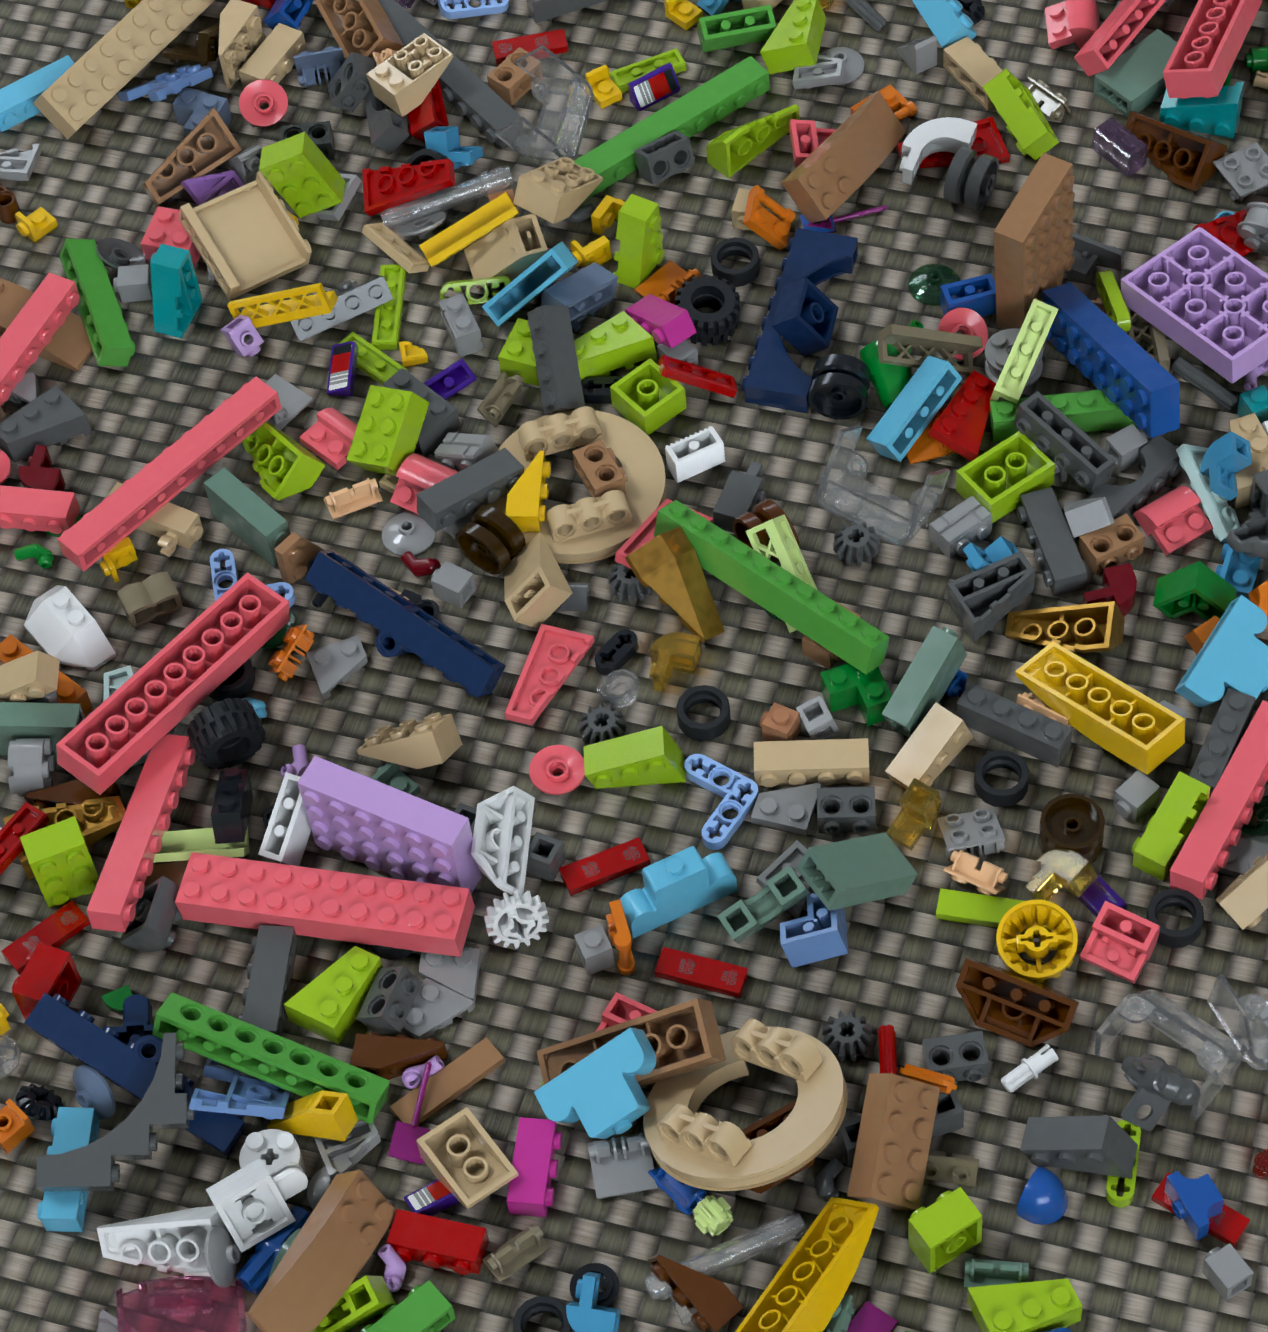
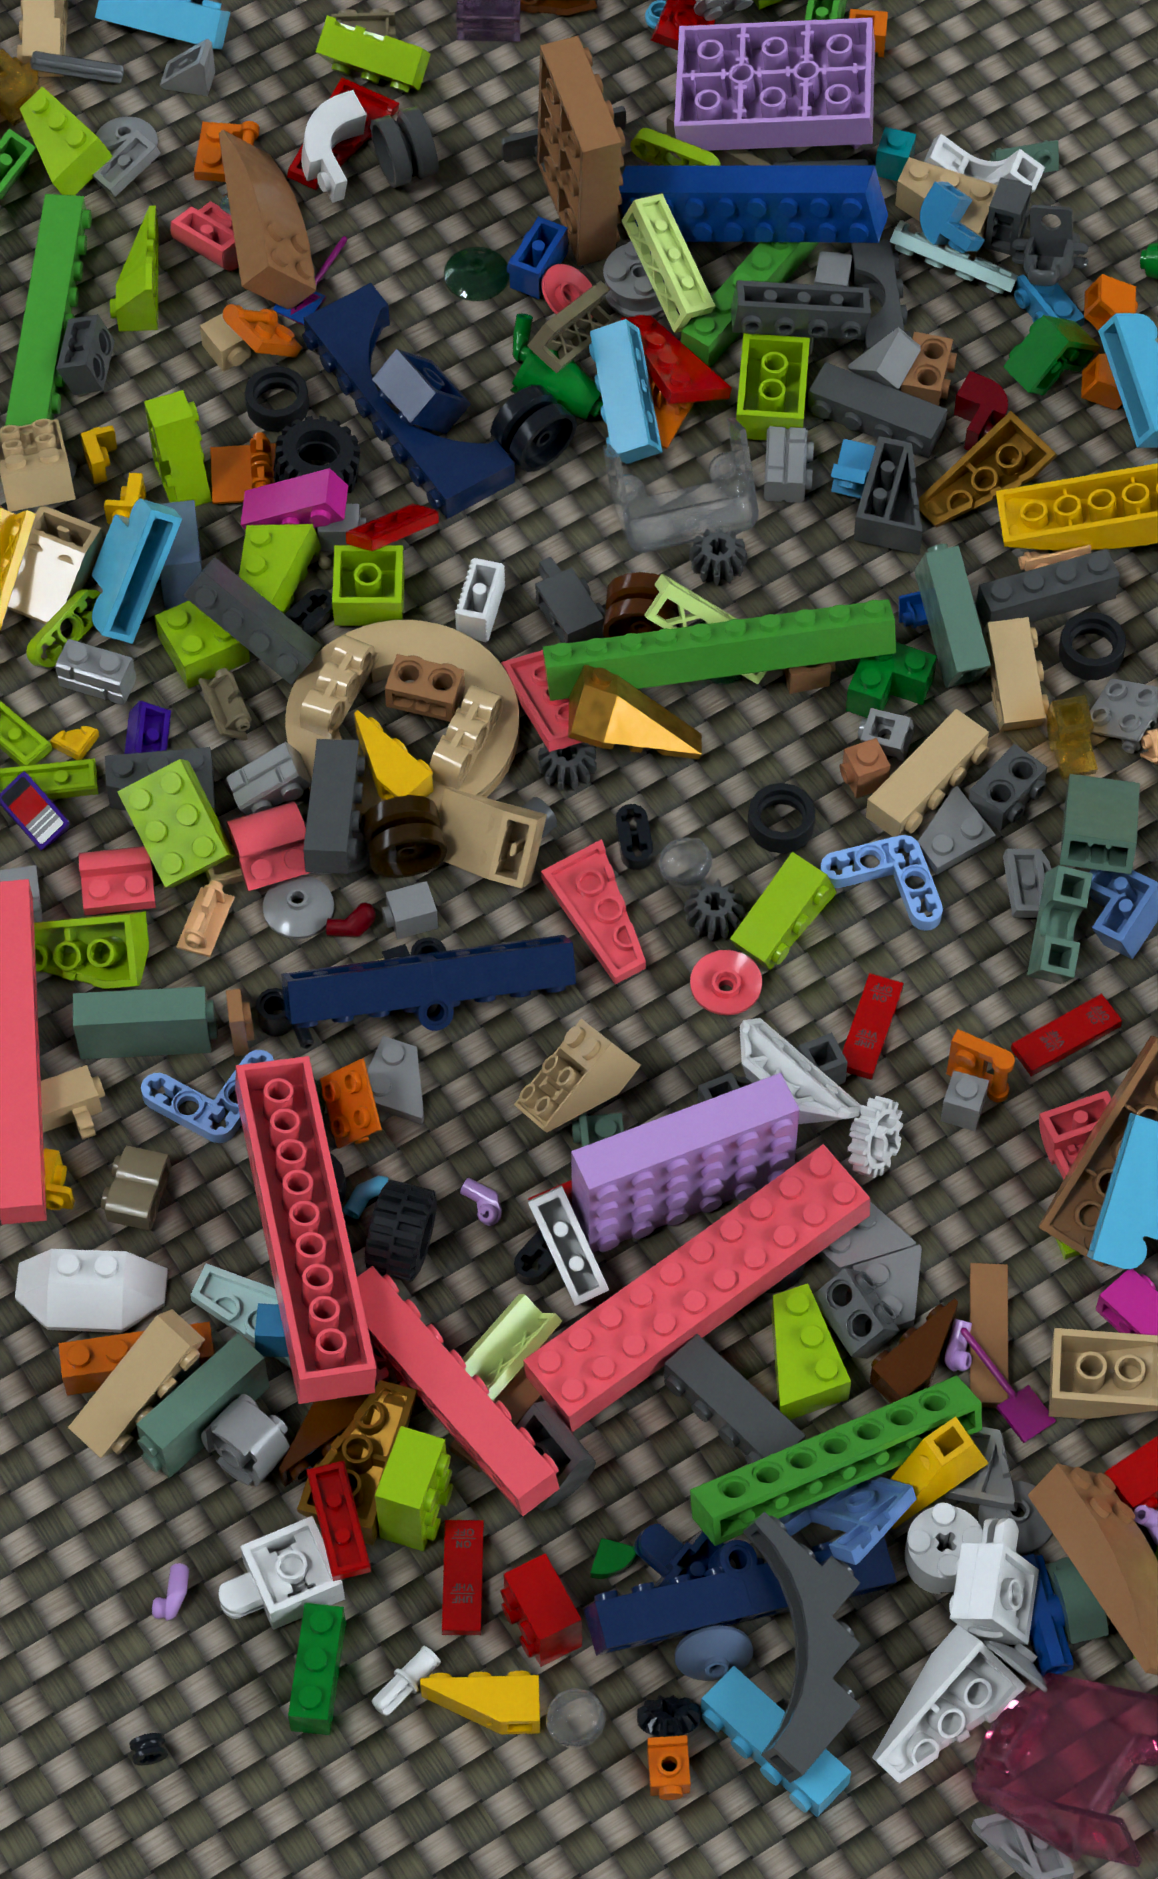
camera: 55 degrees left, 5 degrees up
black brick [211,767,253,844] -> none
slope [403,1180,460,1216] -> none
medium azure brick [620,846,738,939] -> none
clear yellow brick [649,632,702,692] -> none
tan brick [943,36,1003,111] -> none
coral brick [1133,486,1213,556] -> none

